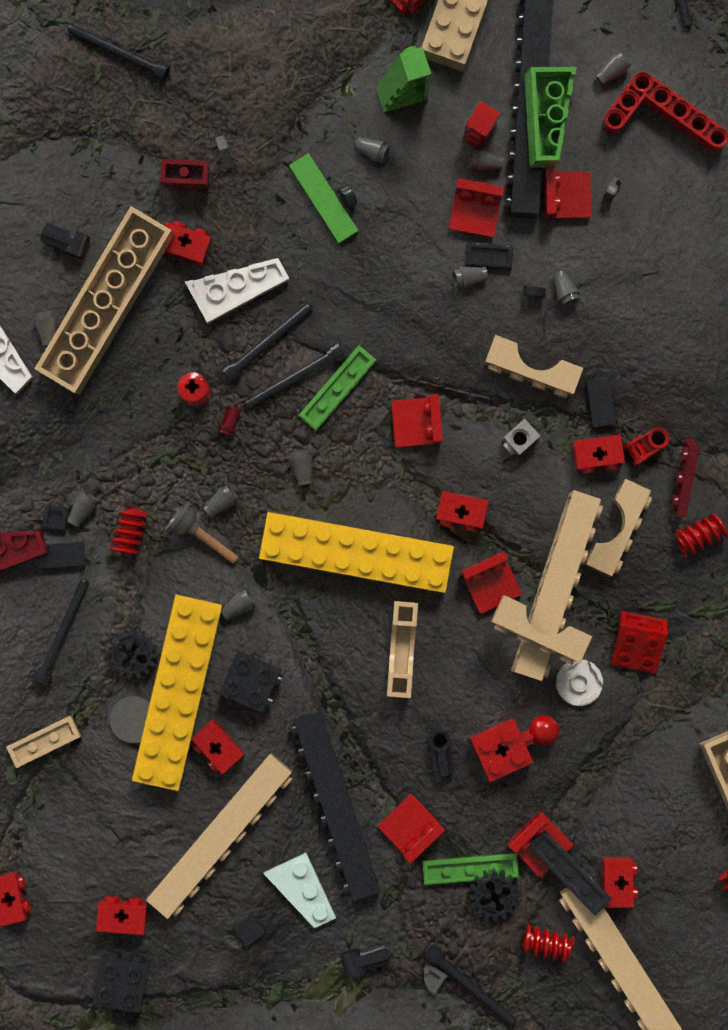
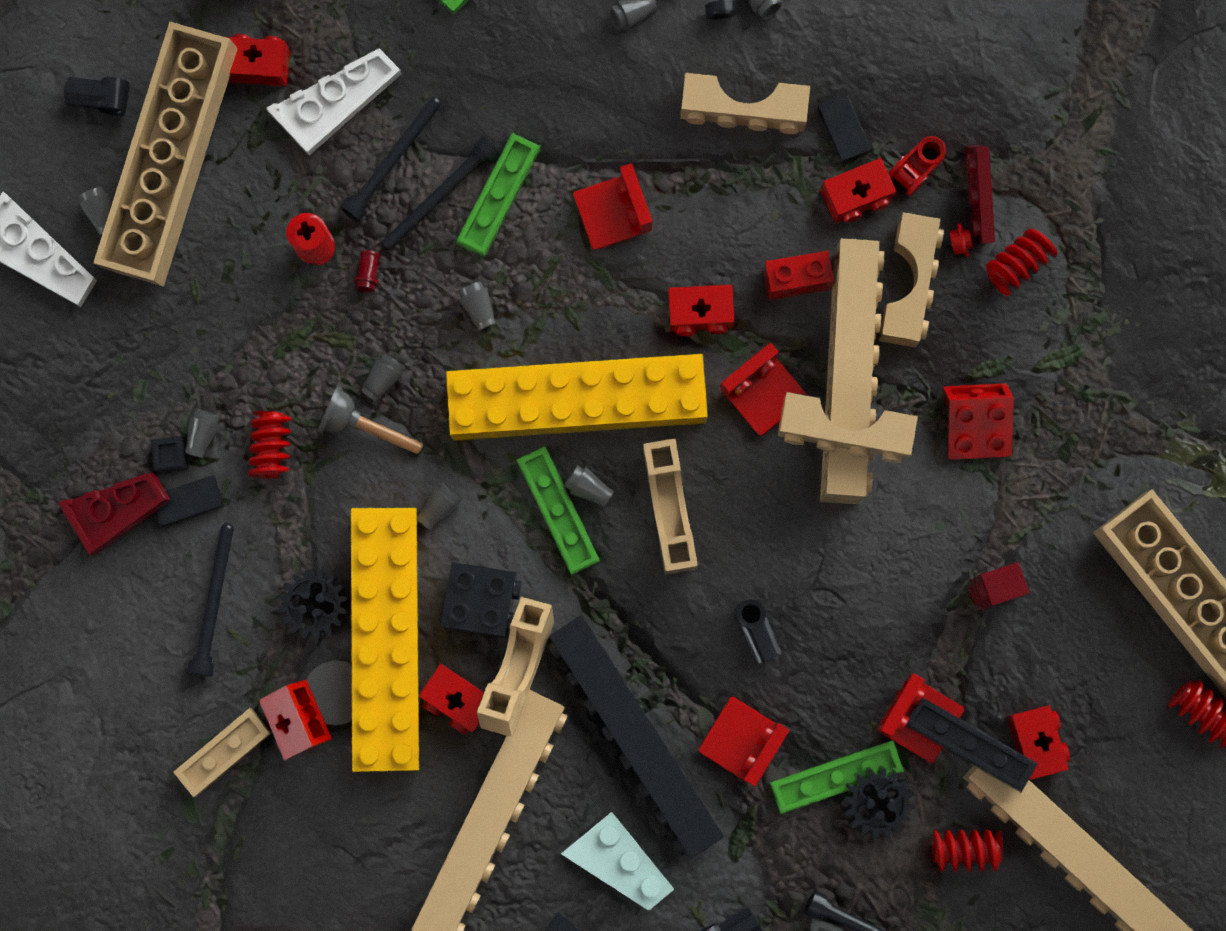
camera: 10 degrees left, 5 degrees down
red brick [469,715,560,782] -> none
light grey brick [502,419,540,457] -> none
white tile [556,659,603,706] -> none
none -> red brick [259,679,332,760]
none -> tan arch [477,597,554,737]
none -> bright green tile [517,446,600,576]
none -> dark grey cone [564,465,614,507]
none -> red brick [763,251,834,300]
none -> red plate [950,223,974,257]
none -> dark red brick [968,562,1030,610]

